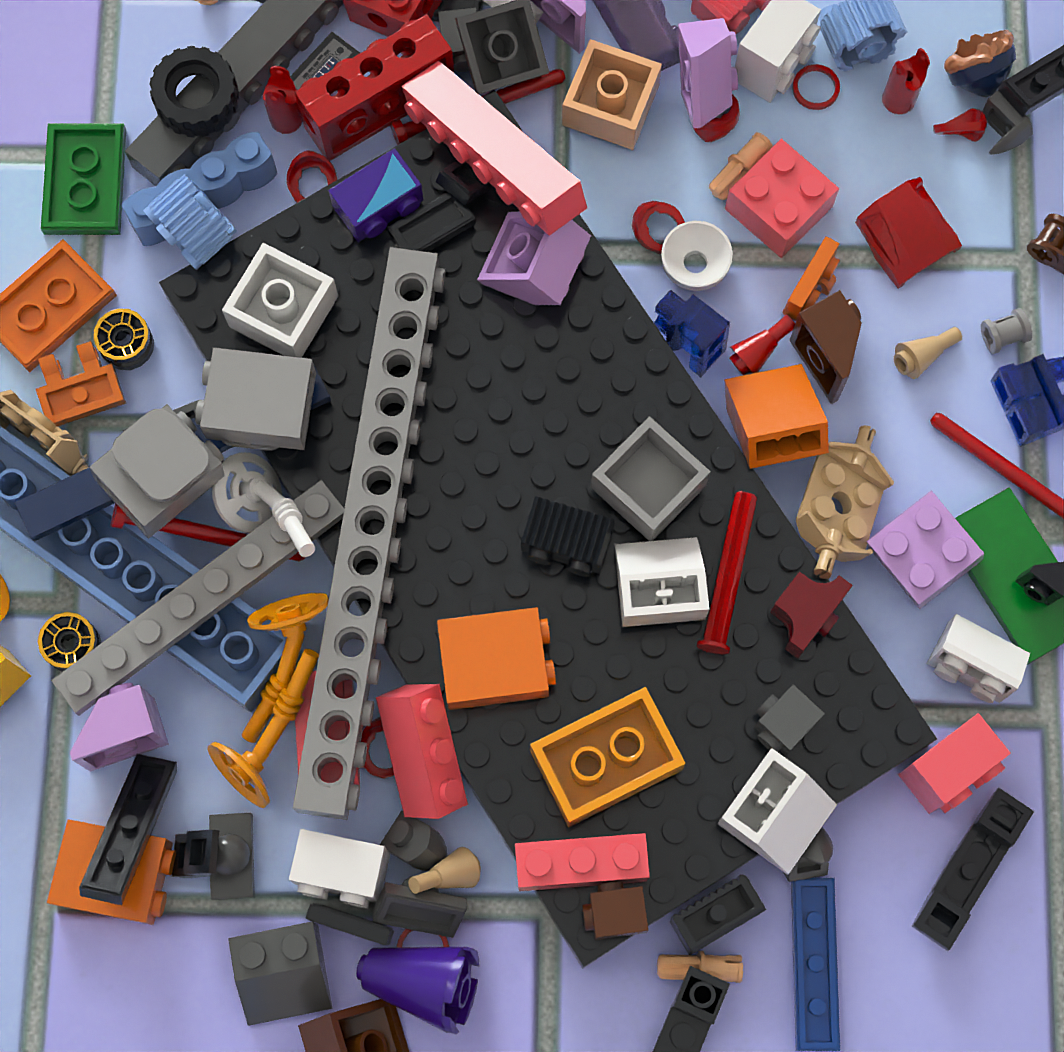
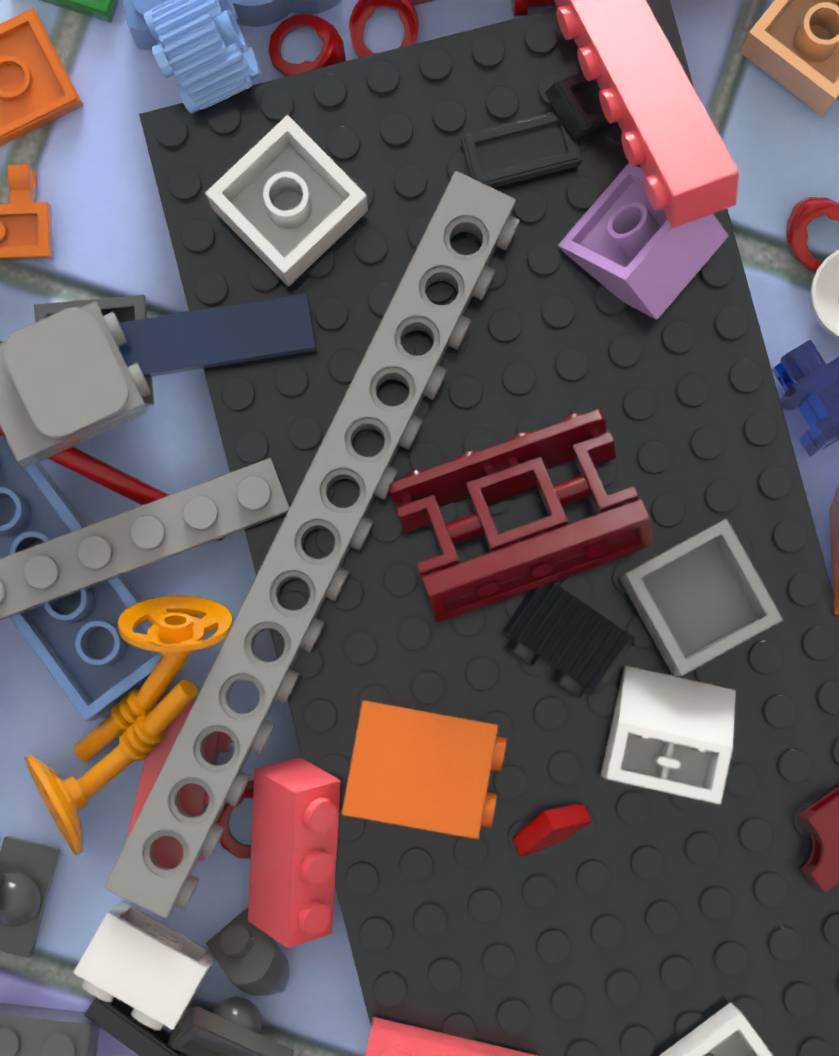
camera: 15 degrees right, 10 degrees up
black wheel [94,309,154,370] -> none
light grey brick [195,348,316,450] -> none
white dish [212,452,315,557] -> none
dark purple brick [328,148,424,242] -> none
tan cone [408,847,481,894] -> none
light orange brick [530,687,686,828] -> none
red axle [697,491,757,655] -> none
dark grey brick [754,684,825,756] -> none
none -> red piece [268,15,346,77]
none -> dark red fence [389,410,653,623]
none -> red tile [512,803,593,857]

